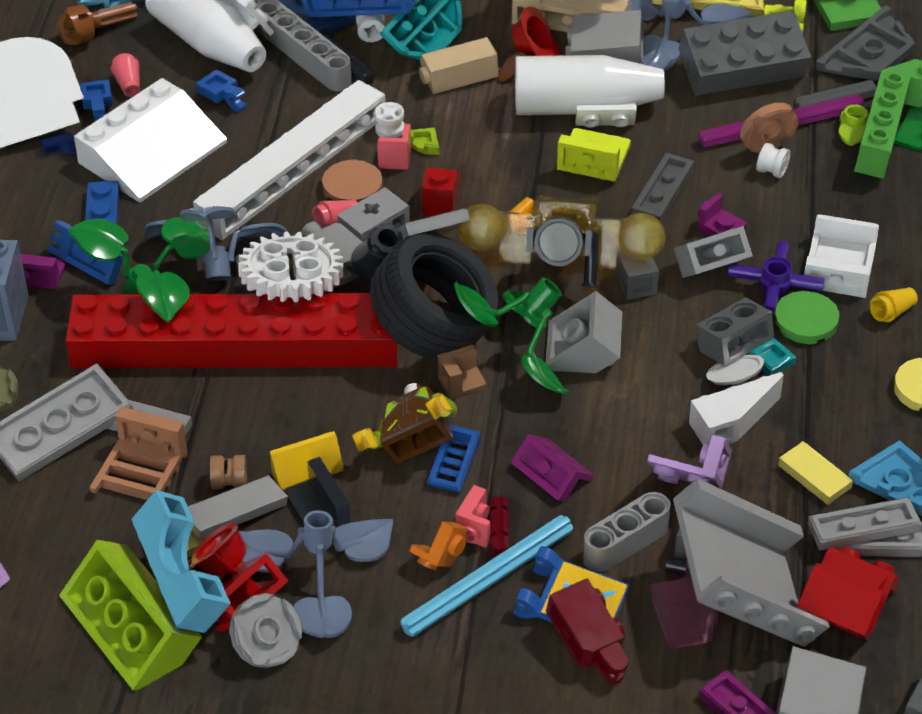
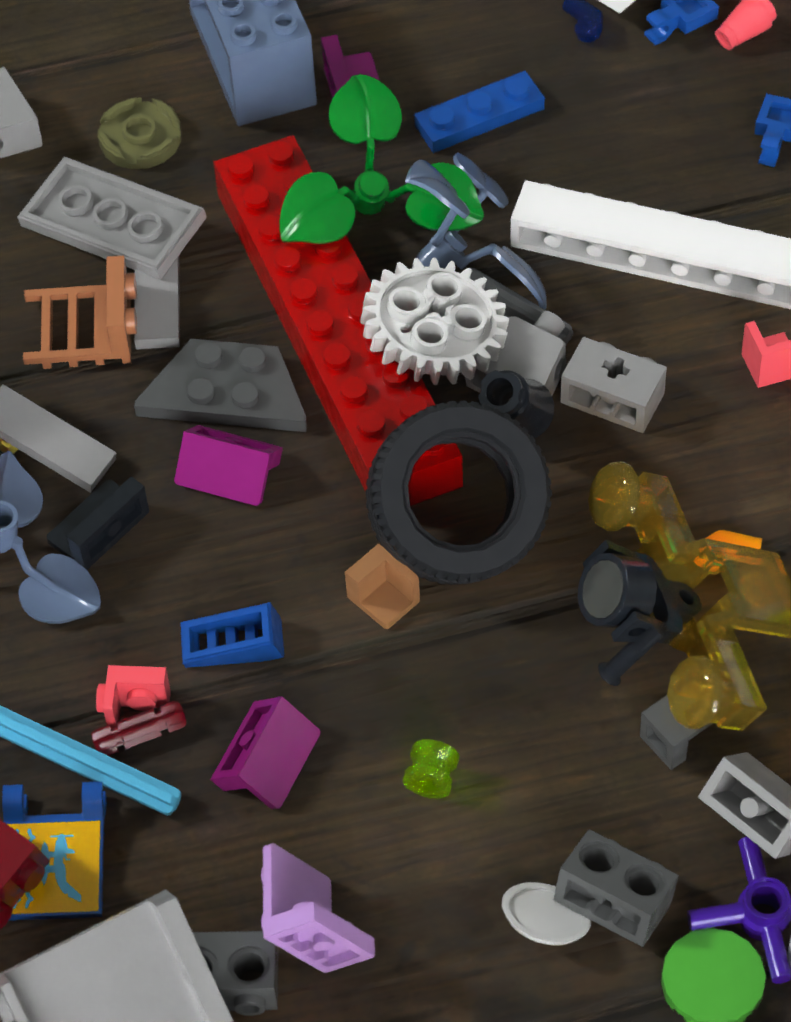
camera: 70 degrees right, 10 degrees up
blue hinge [46,220,123,285] -> none
white slope [74,78,227,203] -> none
medium nougat wheel [210,455,247,490] -> none
yellow slope [270,431,343,490] -> none
coral cone [312,199,358,229] -> none
nougat tile [322,160,383,203] -> none
reddish brown torso [352,383,457,464] -> none
light grey tile [396,208,470,238] -> none
orange bracket [409,521,469,570] -> none
red slope [422,168,461,216] -> none
green plant [453,277,570,395] -> none
light grey slope [545,291,622,373] -> none
light grey beam [583,492,670,572] -> none
white slope [689,372,784,444] -> none
teal tile [749,338,796,376] -> none
none -> dark grey wing [134,339,307,432]
none -> magenta panel [174,425,283,506]
none -> clear neon green wheel [403,739,460,798]

